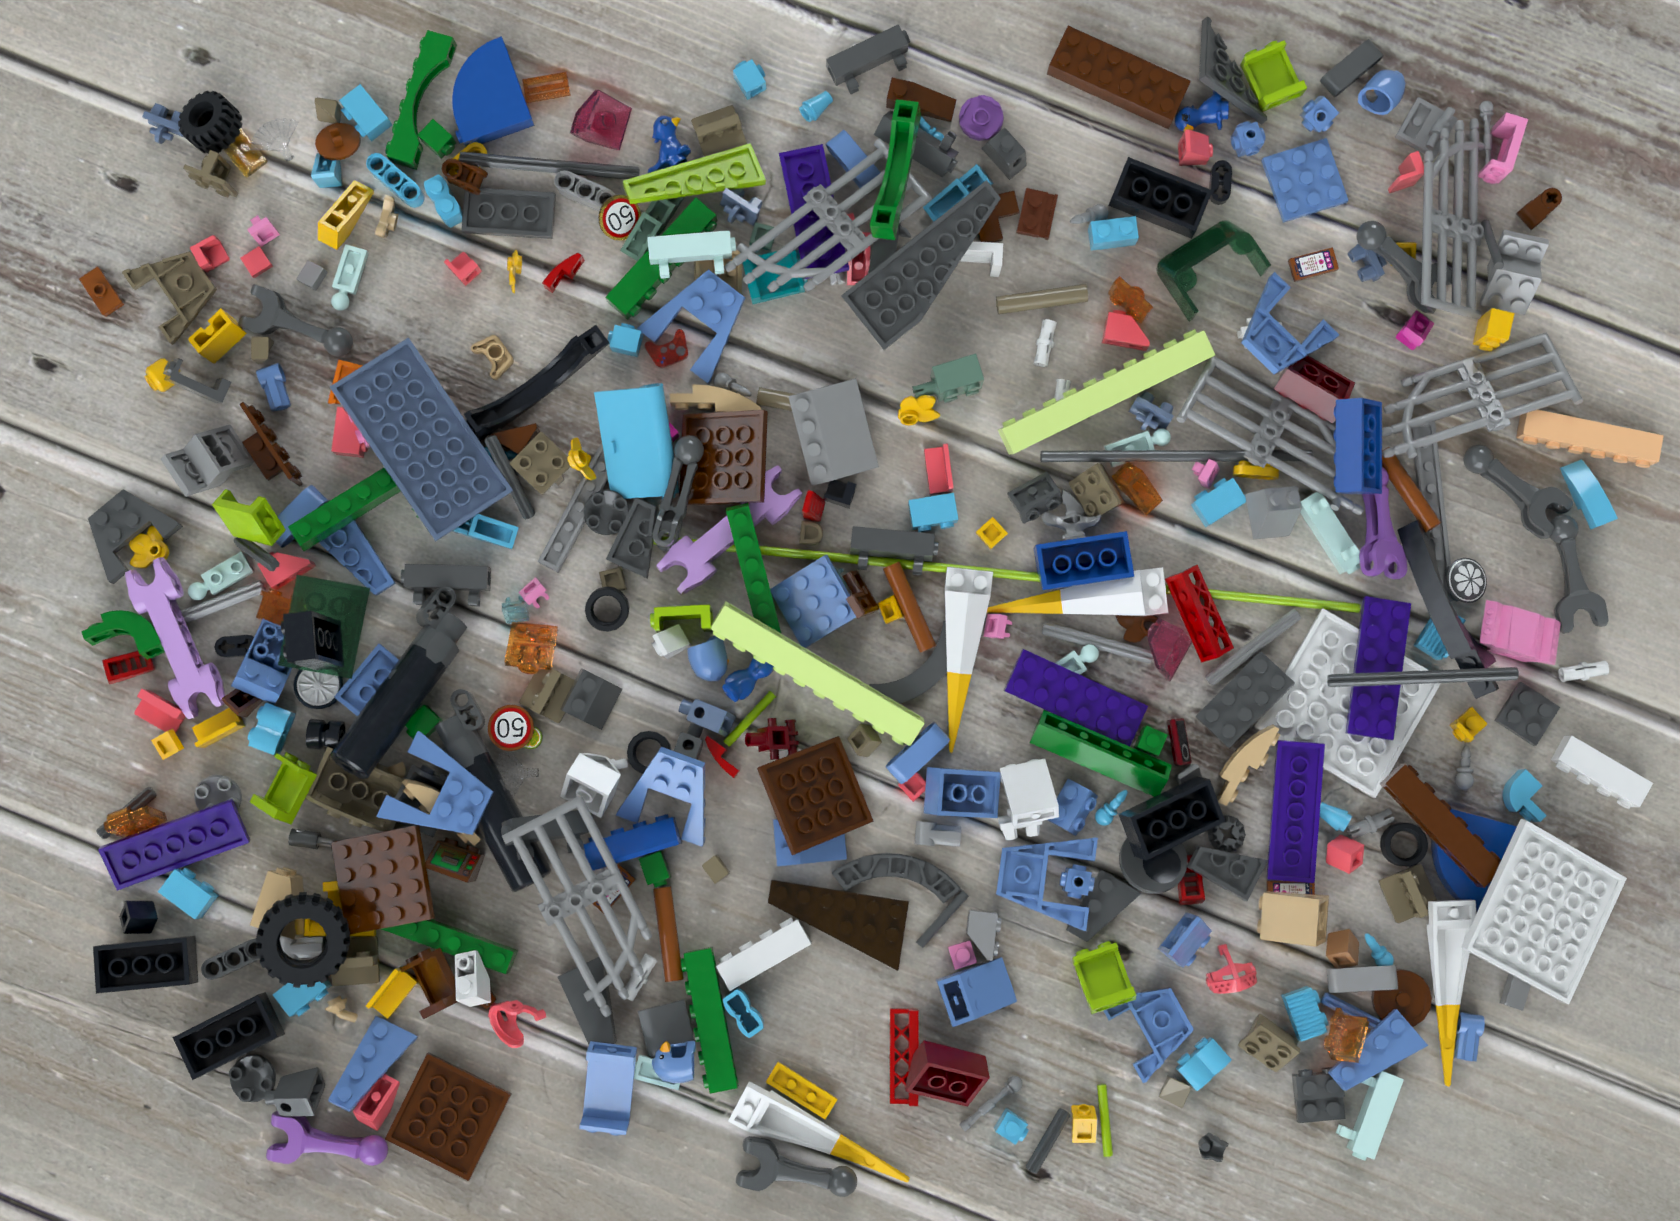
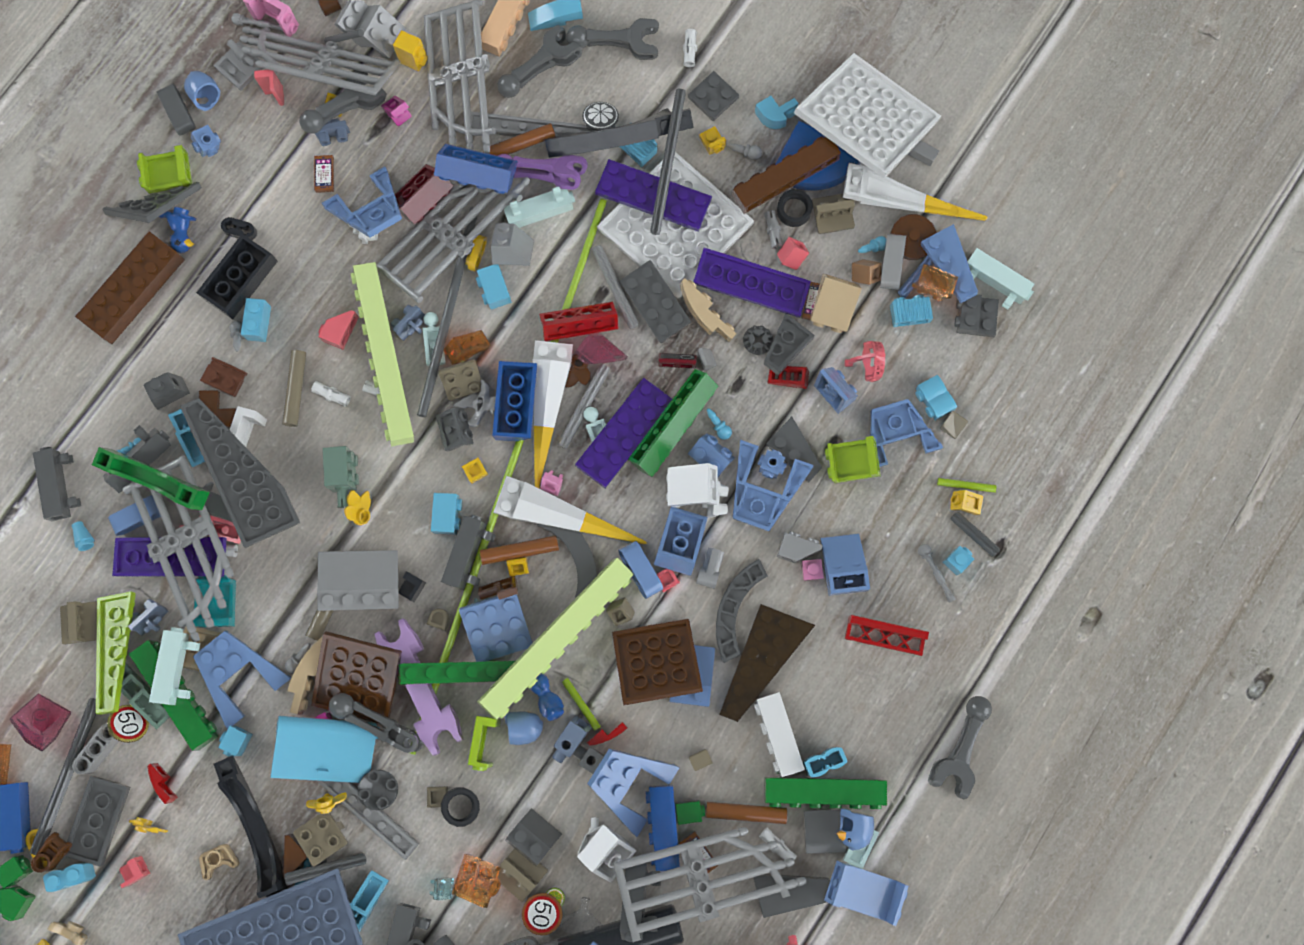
camera: 75 degrees left, 5 degrees down
medium azure beam [366,153,425,208] -> none
bright pink tile [519,577,549,608] -> none
dark grey wing [606,498,658,579] -> none
black tyre [627,731,671,774] -> none
clear red piece [645,329,689,369] -> none
blue animal [648,116,691,173] -> none
white slope [652,624,691,659] -> none
white plate [729,1081,910,1182] -> none
medium azure brick [733,59,766,100] -> none
dark red piece [745,718,799,760] -> none
sand green tile [749,222,774,251] -> none
yellow plate [766,1061,838,1119] -> none
red slope [802,490,825,522] -> none
reddish brown slope [886,77,956,122] -> none
dark red slope [905,1040,990,1107] -> none
dark grey bar [916,890,969,948] -> none
coral panel [924,443,953,495] -> none
medium lavender tile [959,95,1004,141] -> none
clear orange plate [1108,276,1153,324] -> none
black brick [1118,776,1225,860] -> none
dark grey piece [1119,838,1187,894] -> none
green brick [1134,725,1168,757] -> none
clear green windscreen [1156,220,1271,322] -> none
coral slope [1178,130,1213,166] -> none
bright pink tile [1192,459,1220,489] -> none
dark grey arm [1198,1133,1229,1162] -> none
medium blue brick [1231,121,1265,157] -> none
dark tan bracket [1238,1013,1301,1072] -> none
medium blue plate [1261,138,1349,223] -> none
medium azure cone [1320,802,1352,832] -> none
medium blue piece [1454,1012,1485,1062] -> none
bright pink slope [1480,600,1561,665] -> none
white brick [1551,735,1653,809] -> none

